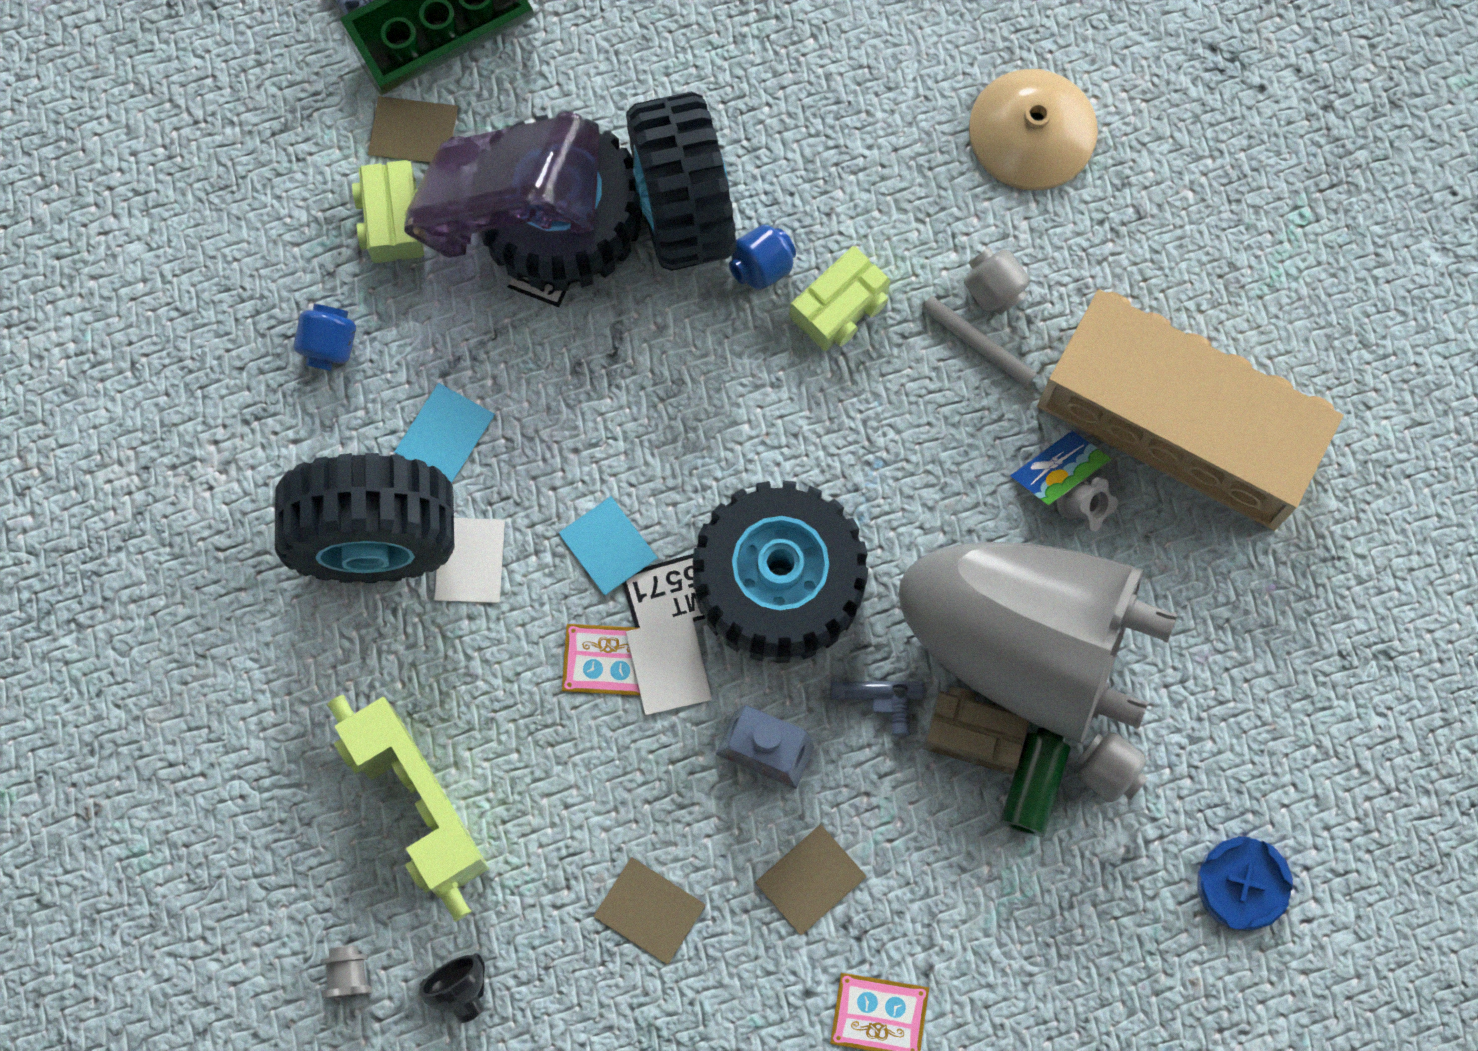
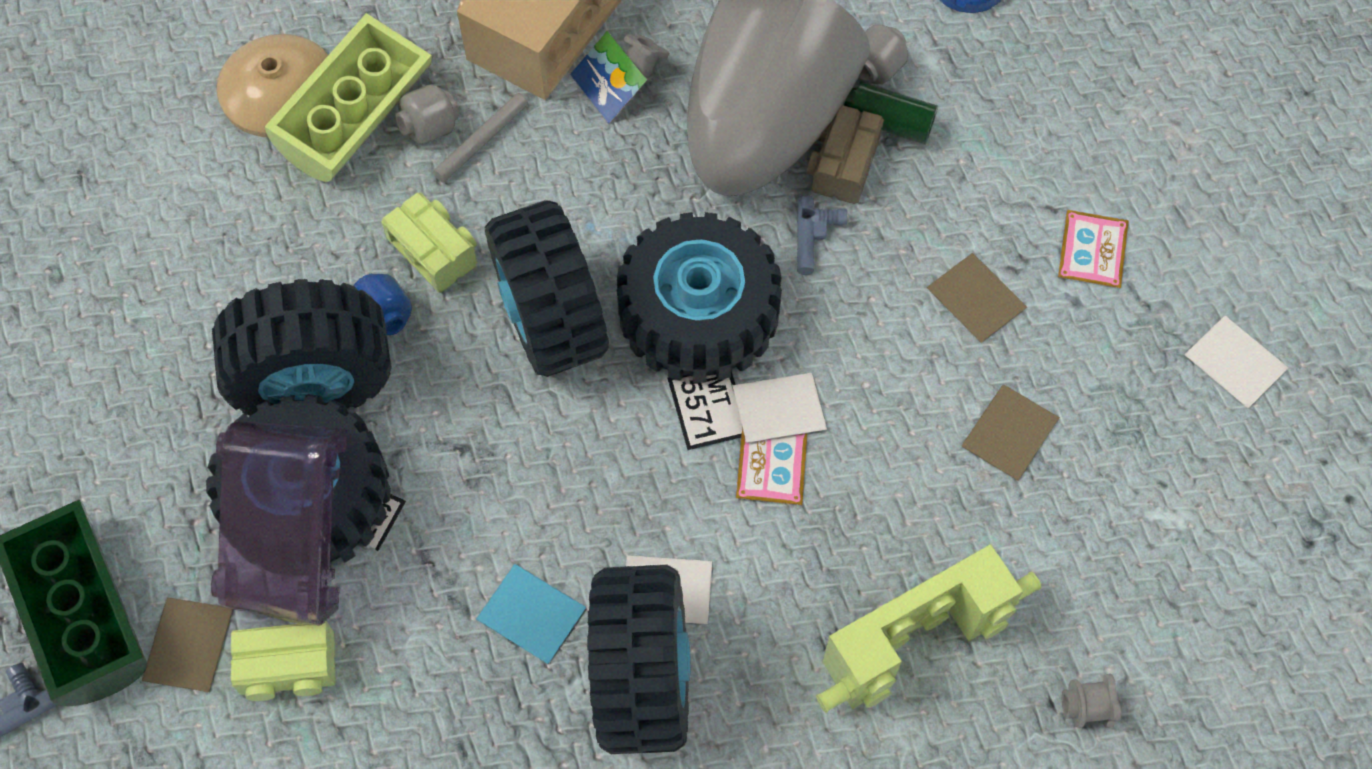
camera: 85 degrees left, 10 degrees down
blue head [293,304,356,371] -> none
black piece [419,953,485,1023] -> none
medium azure sticker [558,496,658,595] -> none
sand blue torso [716,705,814,789] -> none
none -> yellowish green brick [265,13,432,182]
none -> black wheel [484,200,609,377]

